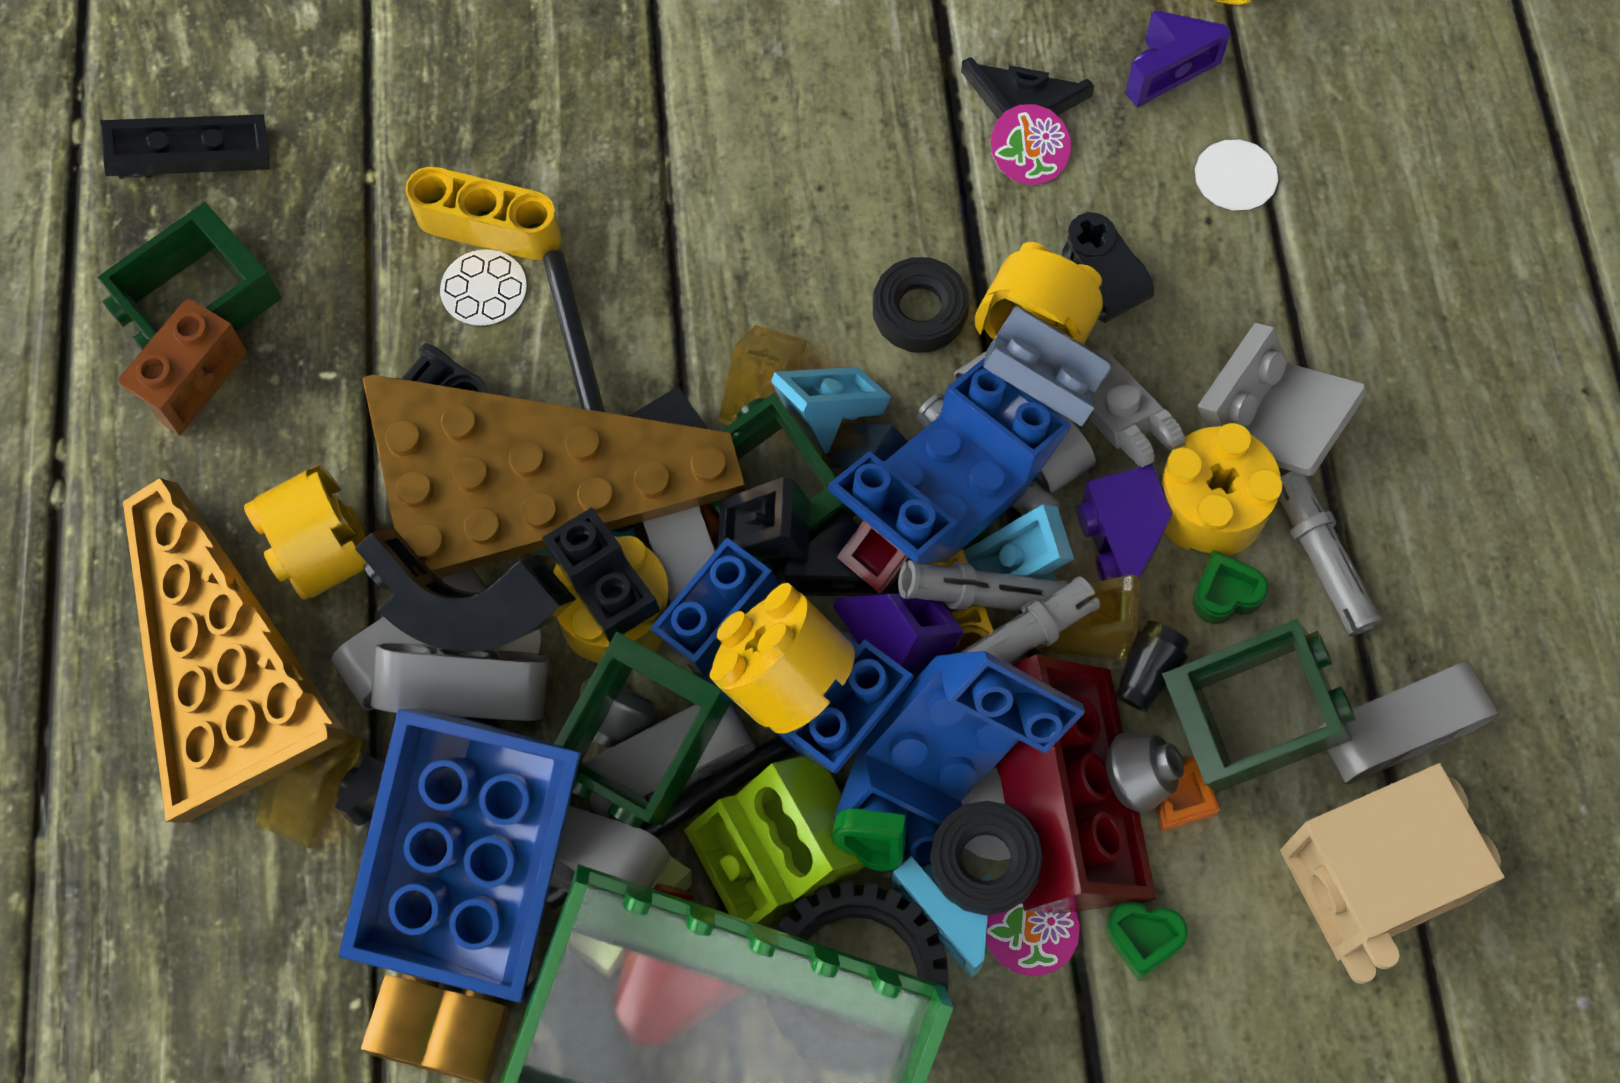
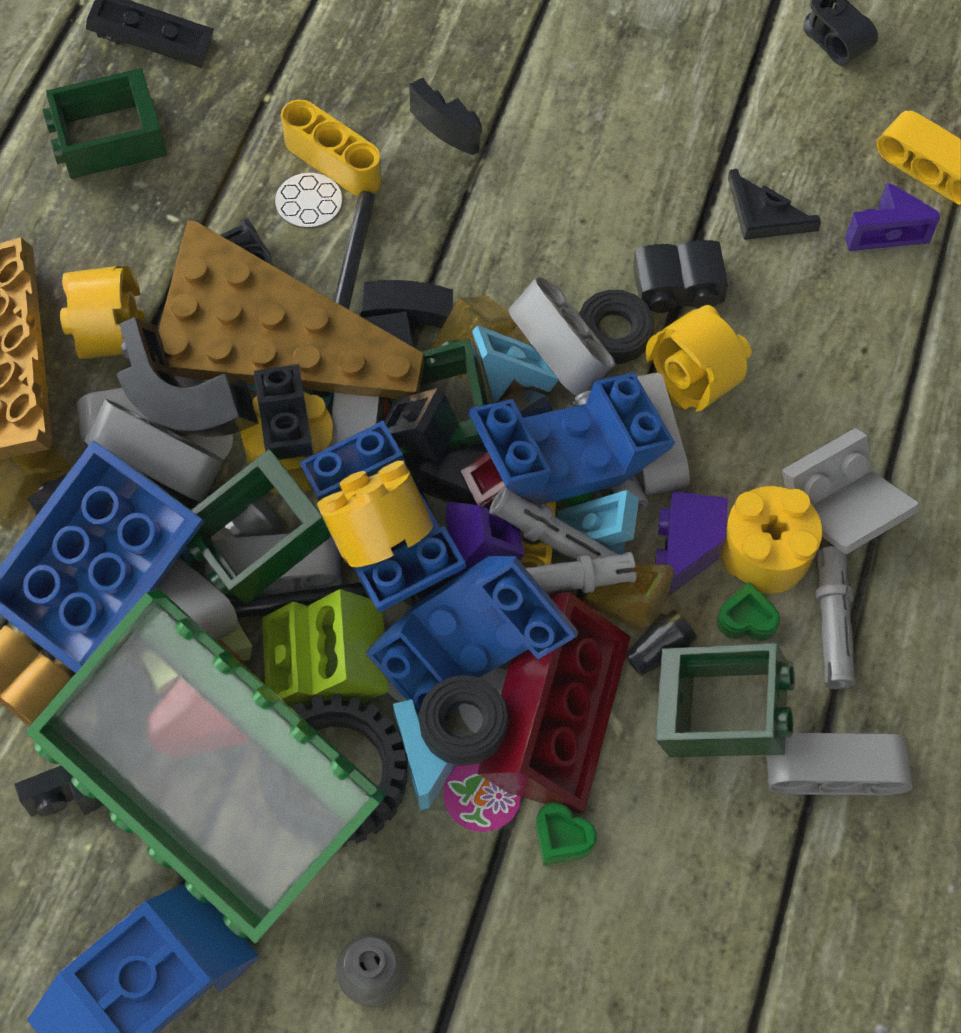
camera: 20 degrees right, 5 degrees down
dark orange bracket [118,299,248,436] -> none
green tile [831,809,906,871] -> none
sand blue bracket [983,306,1111,426] -> none
sticker [990,104,1071,185] -> none
black piece [1061,212,1154,323] -> none
light grey hinge [1088,347,1186,467] -> none
flat silver cone [1106,733,1184,813] -> none
orange tile [1157,757,1220,832] -> none
white sticker [1195,139,1278,211] -> none
tan container [1280,763,1505,984] -> none
none -> black slope [359,280,453,330]
none -> black slope [409,78,482,155]
none -> light grey beam [509,276,615,396]
none -> black brick [633,240,728,313]

